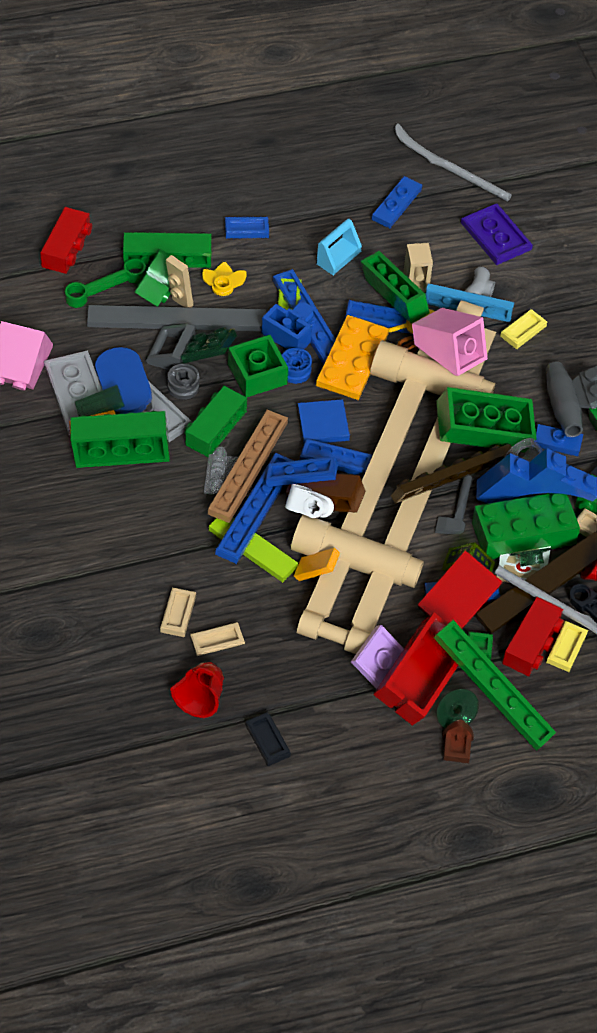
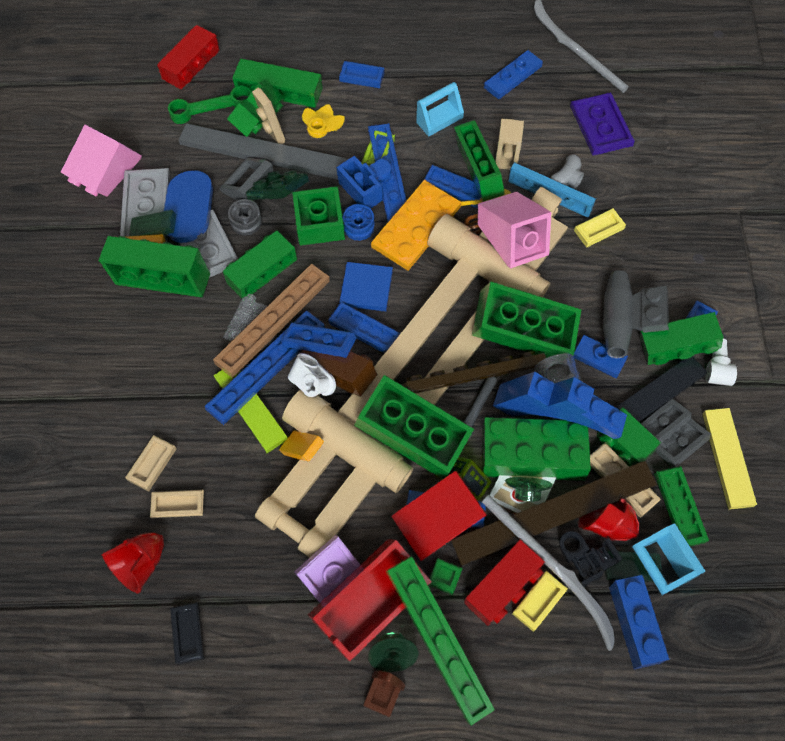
camera: 20 degrees right, 10 degrees up
none -> green brick [354,375,474,479]

